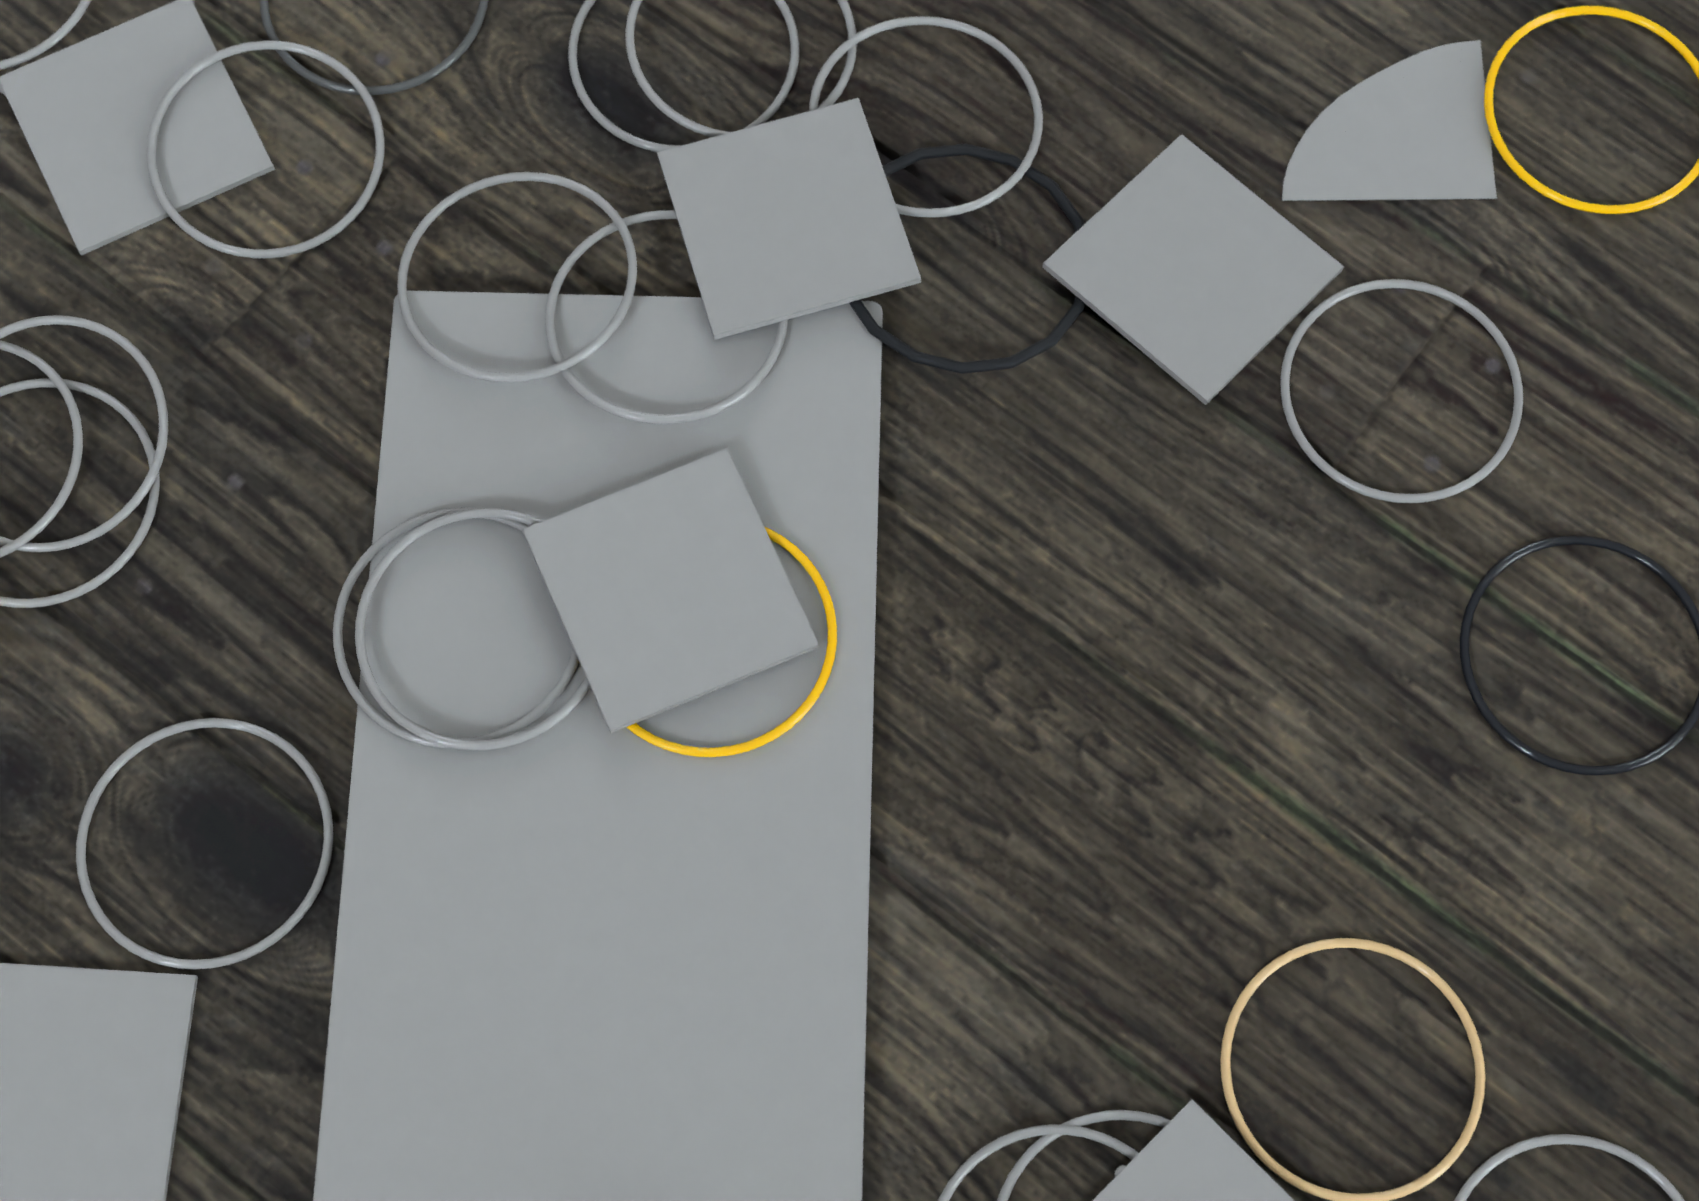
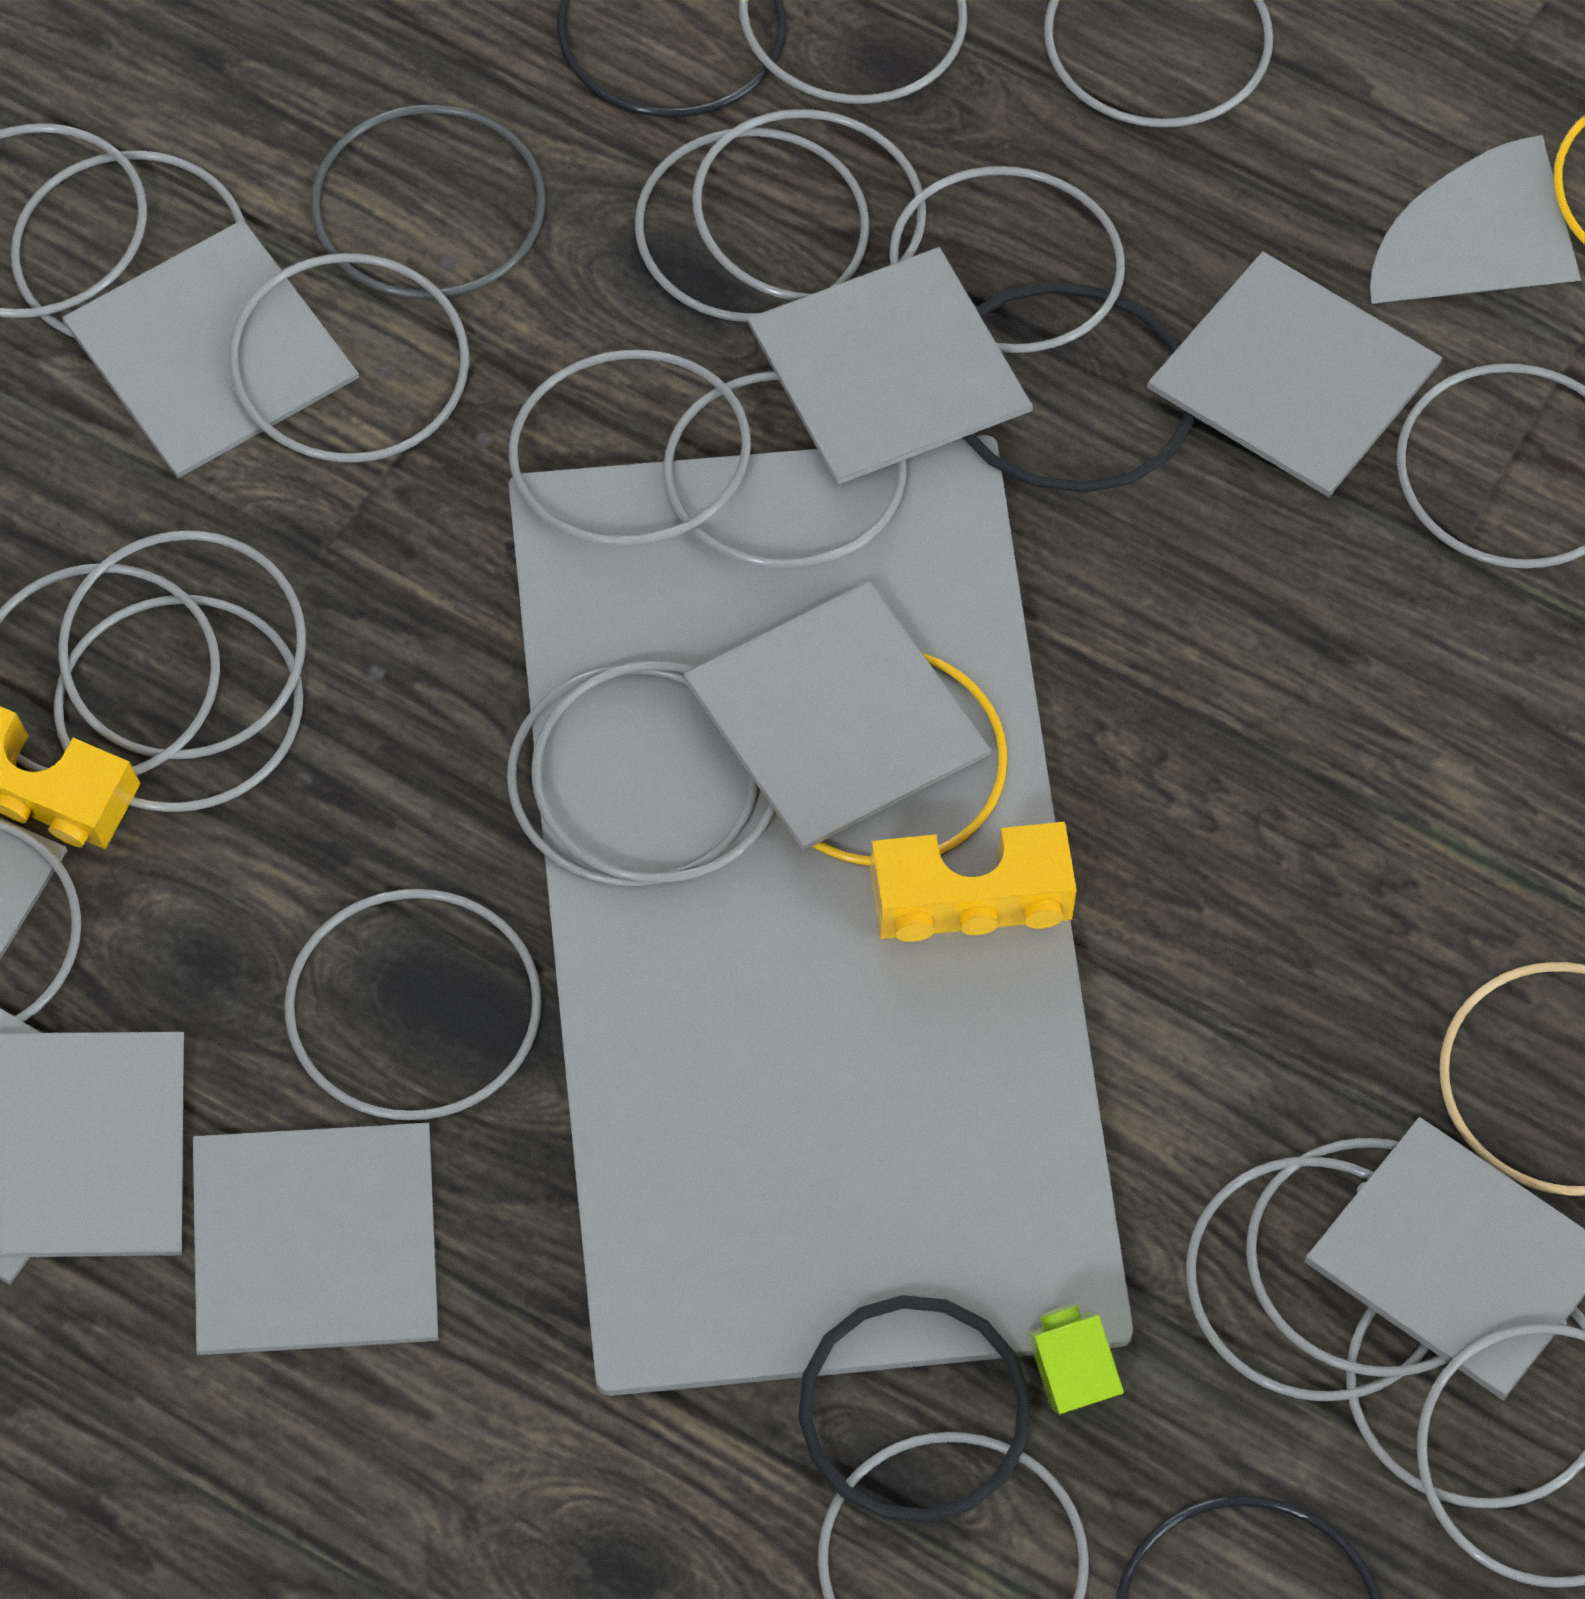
camera: 10 degrees left, 10 degrees down
none -> yellow arch [870,822,1076,942]

